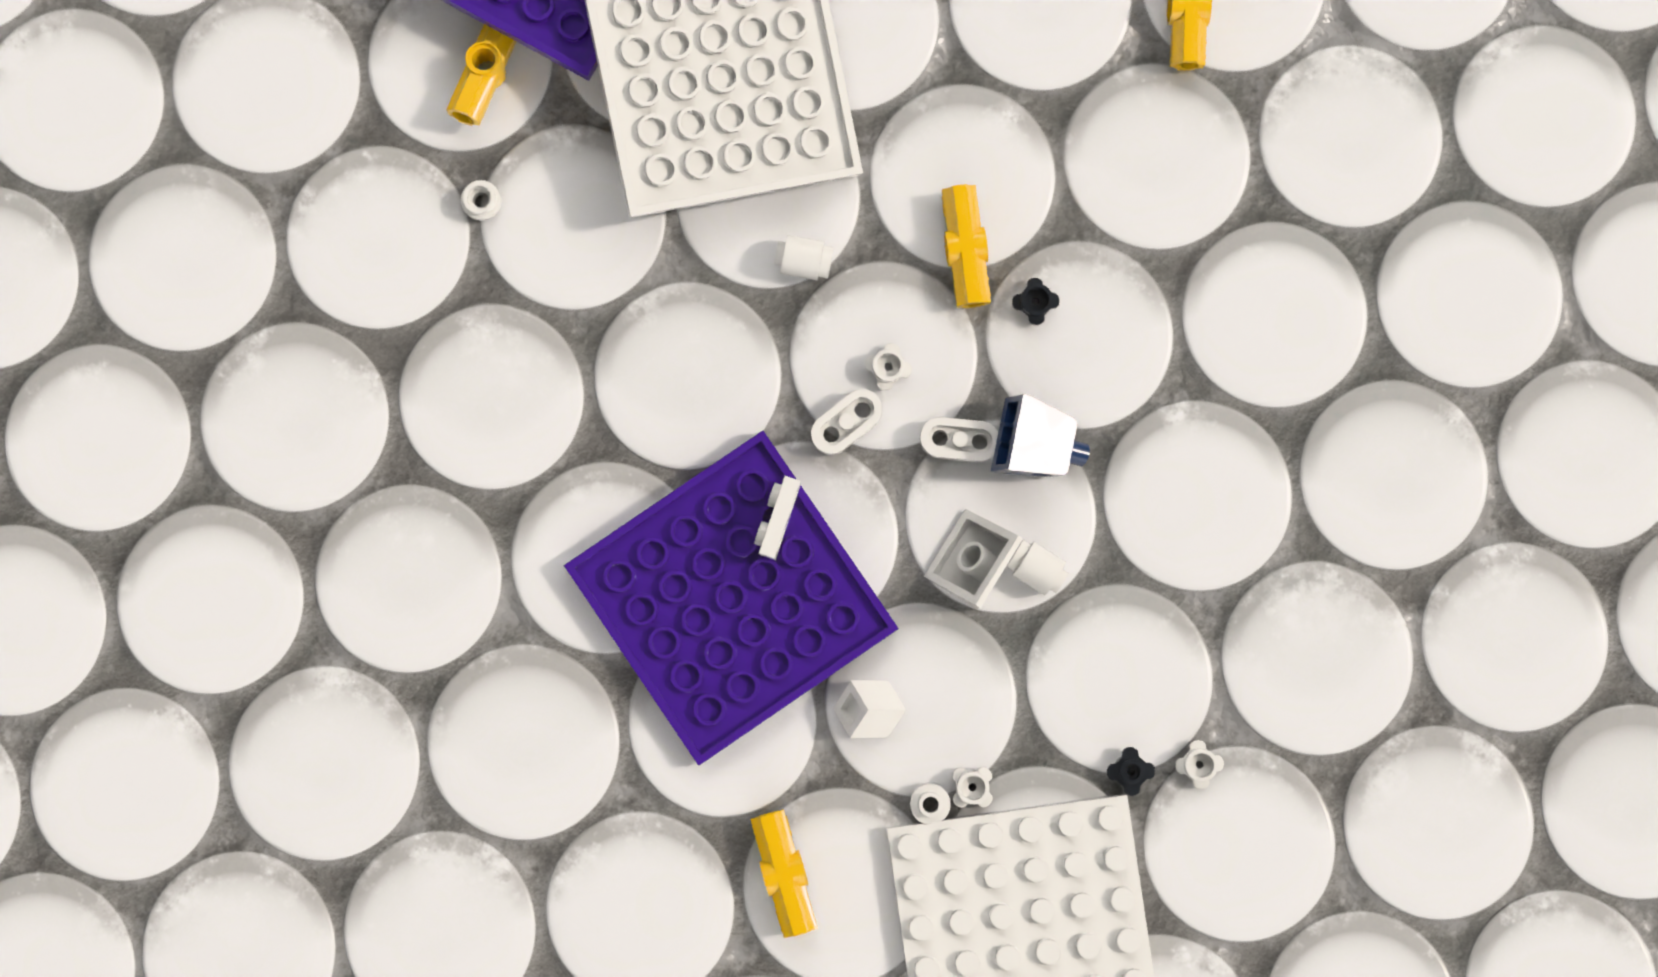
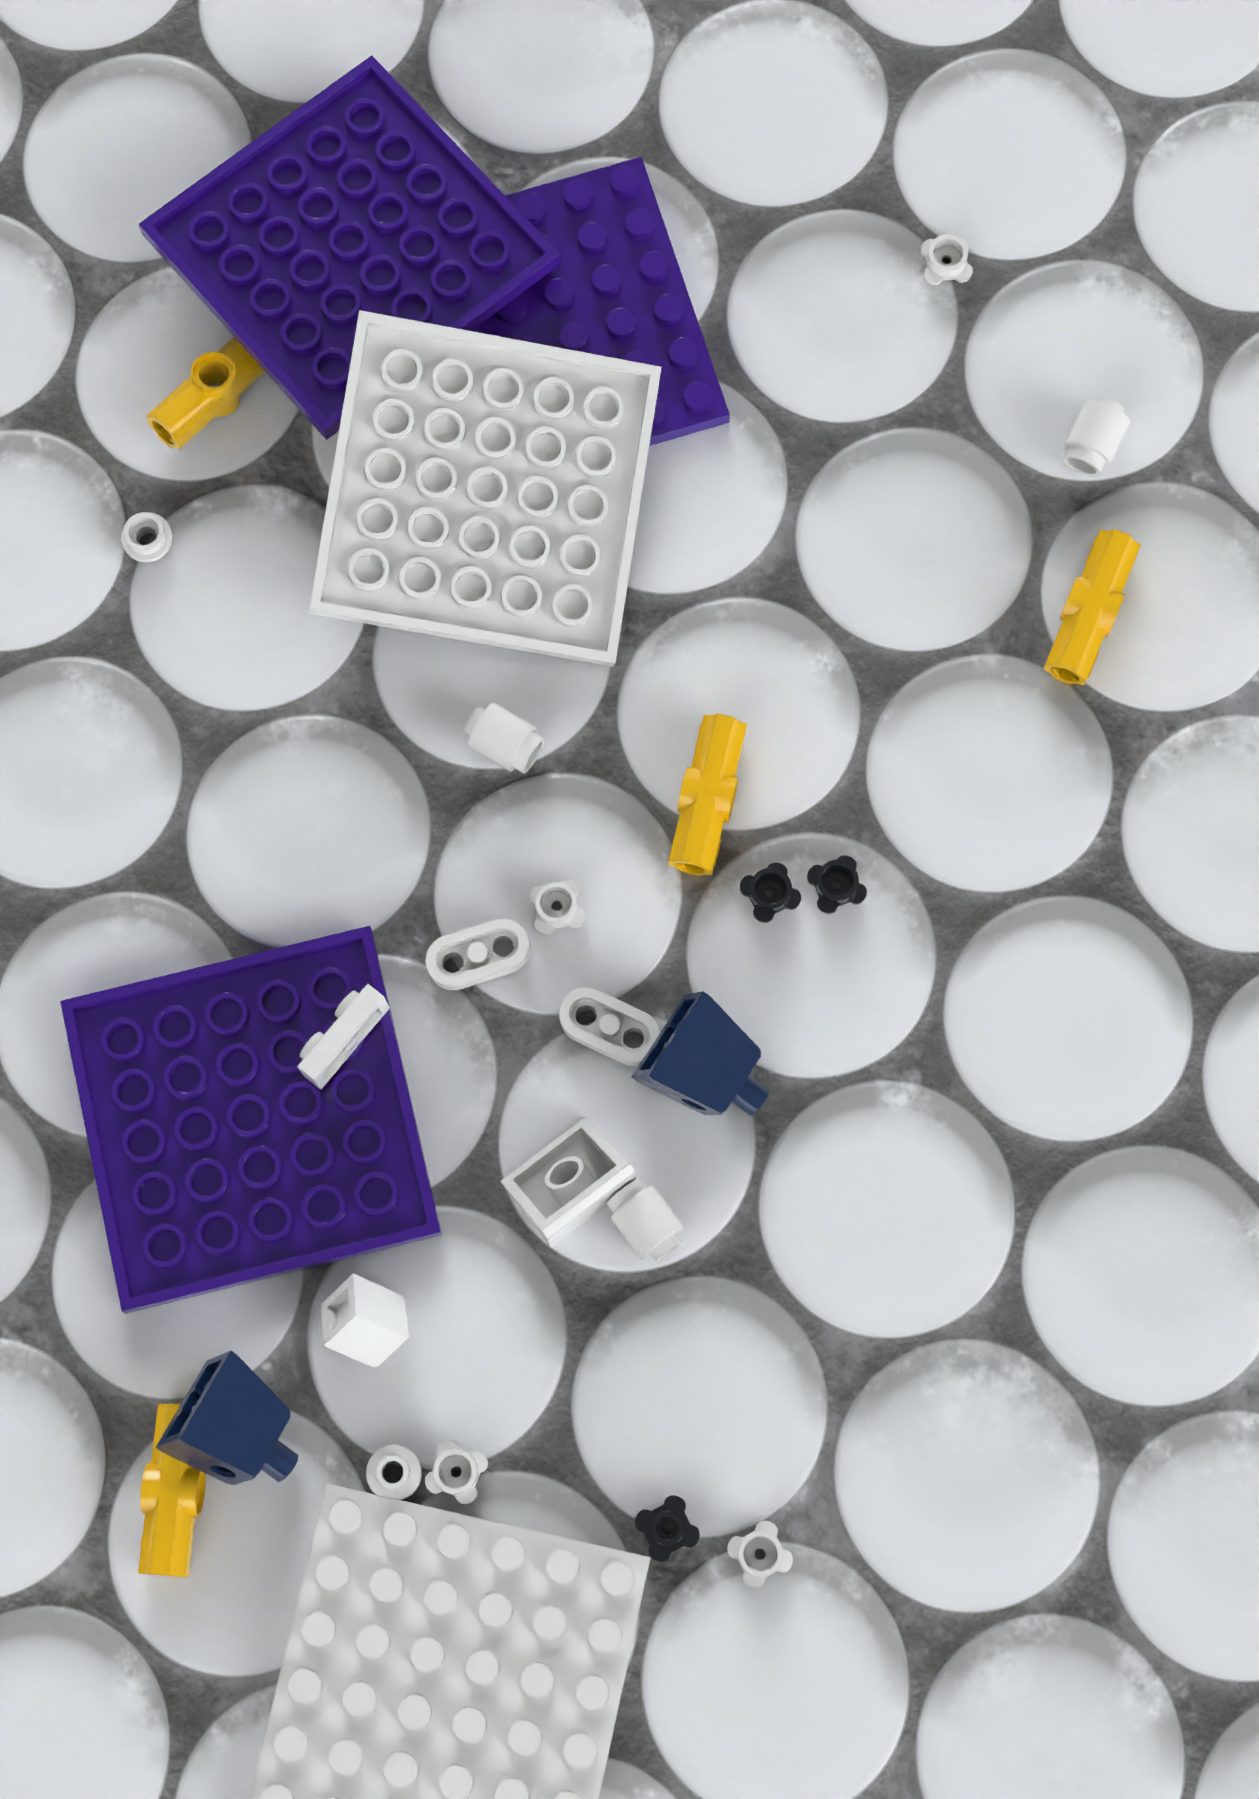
camera: 25 degrees right, 10 degrees down
none -> dark blue torso [156,1351,299,1485]
none -> black plate [807,855,867,914]

